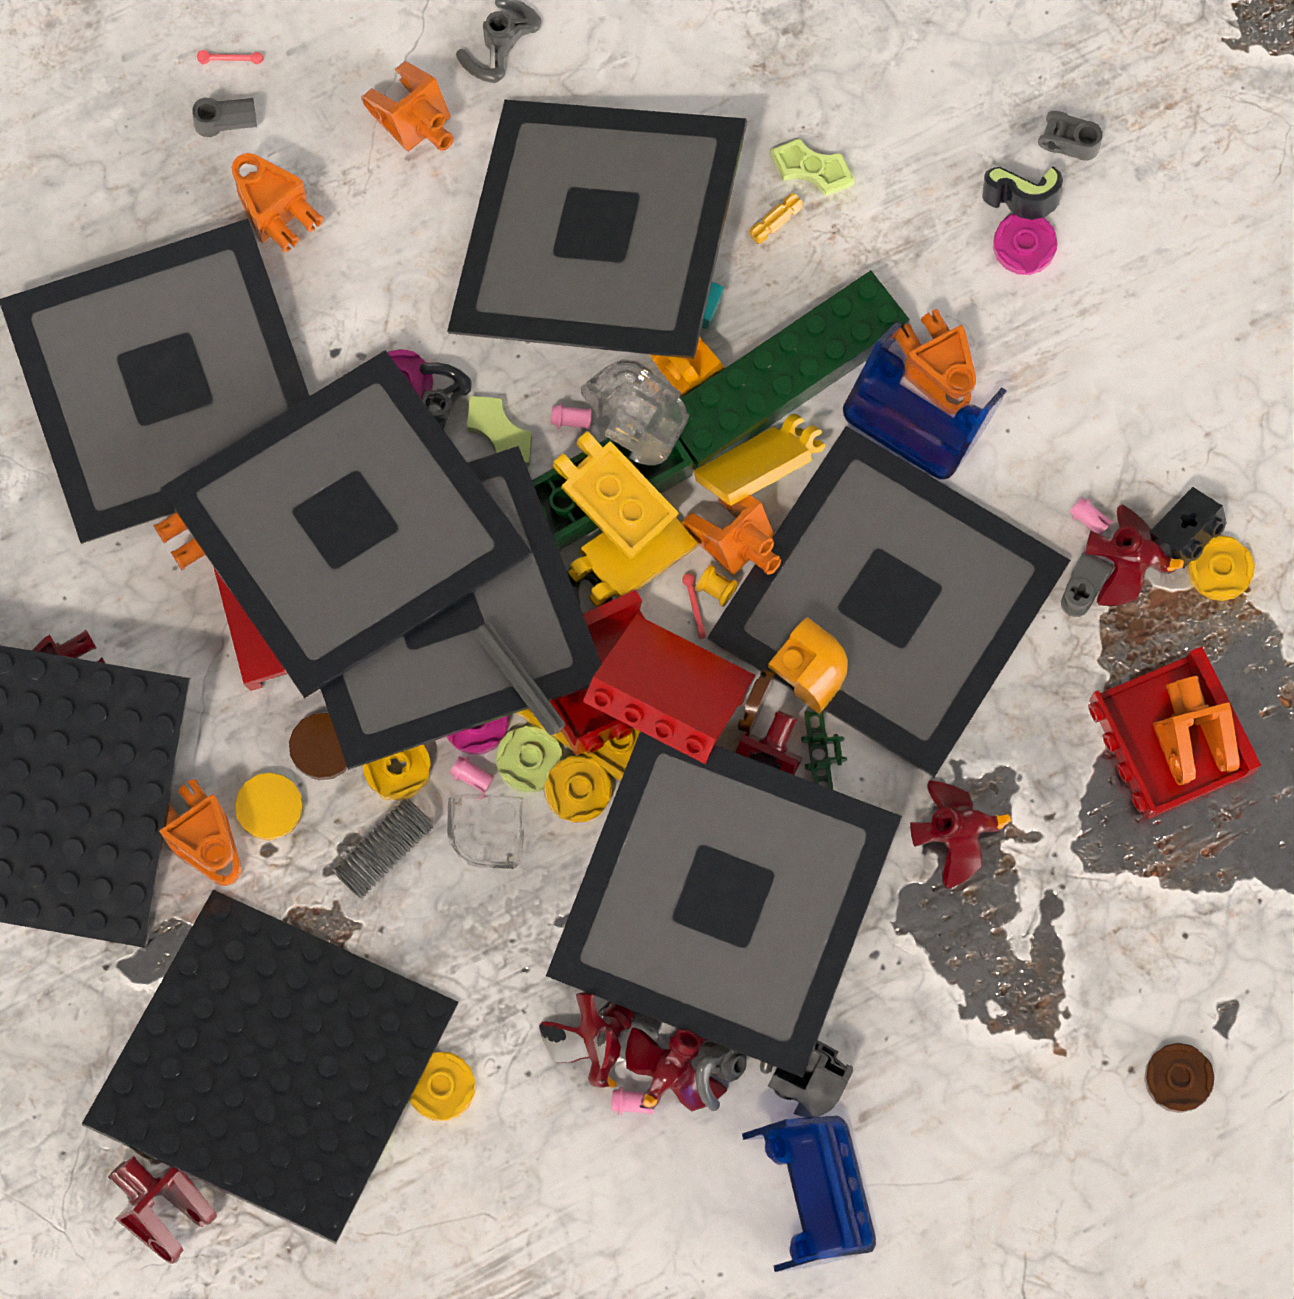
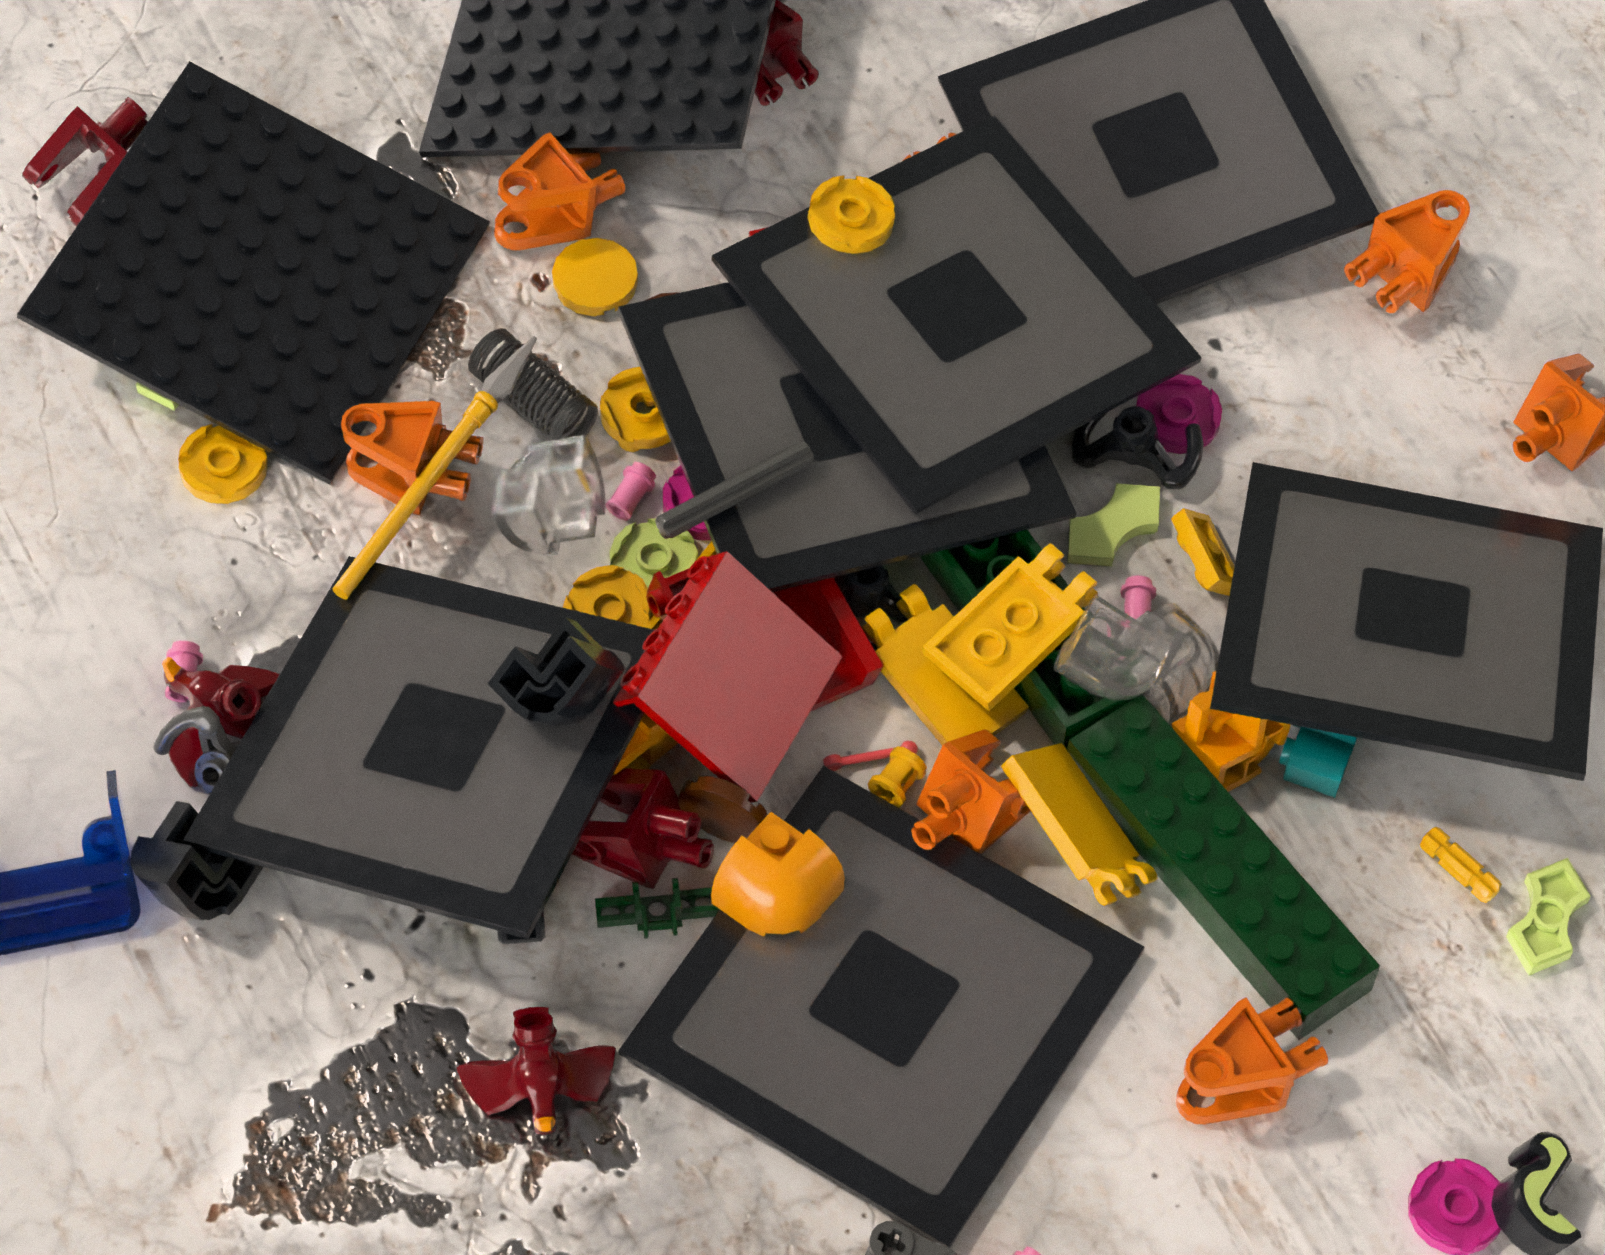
camera: 90 degrees right, 15 degrees down
dark grey piece [192,97,257,137] -> none
dark red animal [539,992,634,1088] -> none
clear blue windscreen [843,322,1007,479] -> none
none -> yellow piece [332,336,537,600]
none -> orange piece [341,401,484,515]
none -> black brick [487,617,625,726]
none -> yellow tile [807,175,895,254]
none -> yellow plate [1171,508,1234,596]

